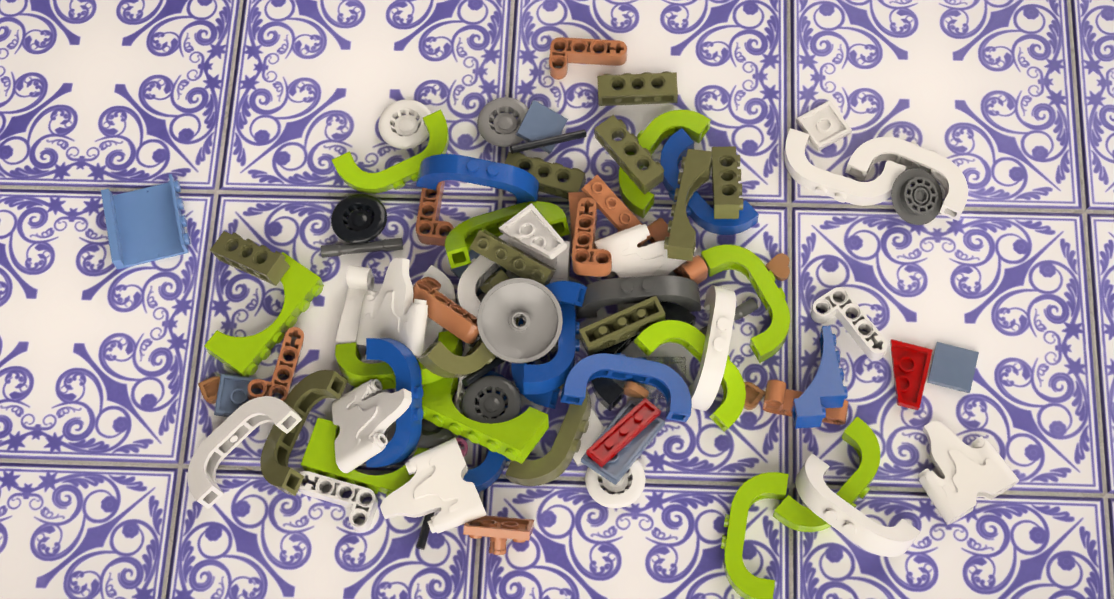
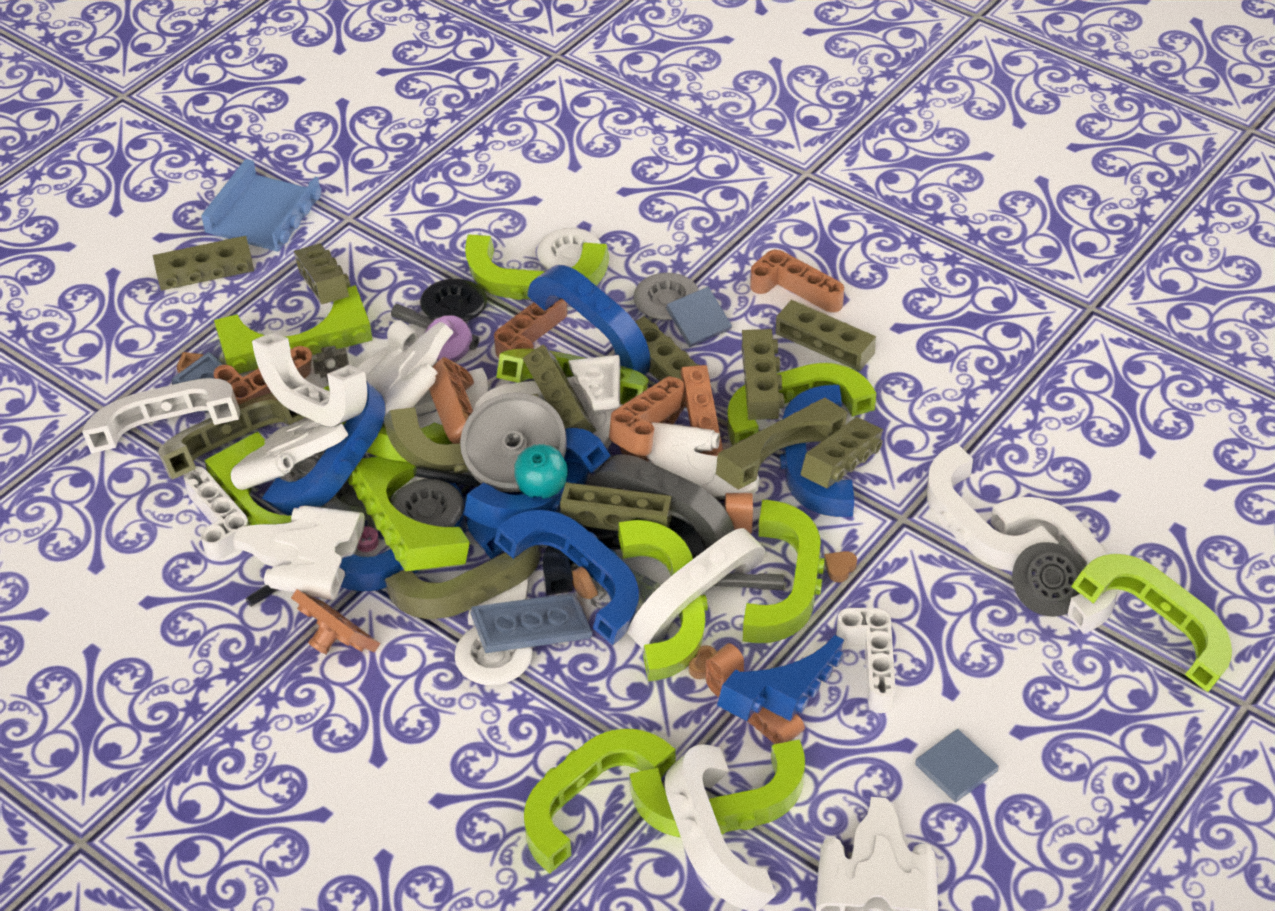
camera: 30 degrees right, 20 degrees down
black bar [510,130,586,154] -> none
red tile [586,398,661,467] -> none
white tile [796,100,852,152] -> none
red wing [890,339,933,410] -> none
none -> olive brick [152,236,254,291]
none -> white arch [252,332,367,427]
none -> clear smoke brick [313,346,349,383]
none -> lavender tile [425,316,472,362]
none -> teal cylinder [514,444,568,499]
none -> lime arch [1071,554,1232,692]

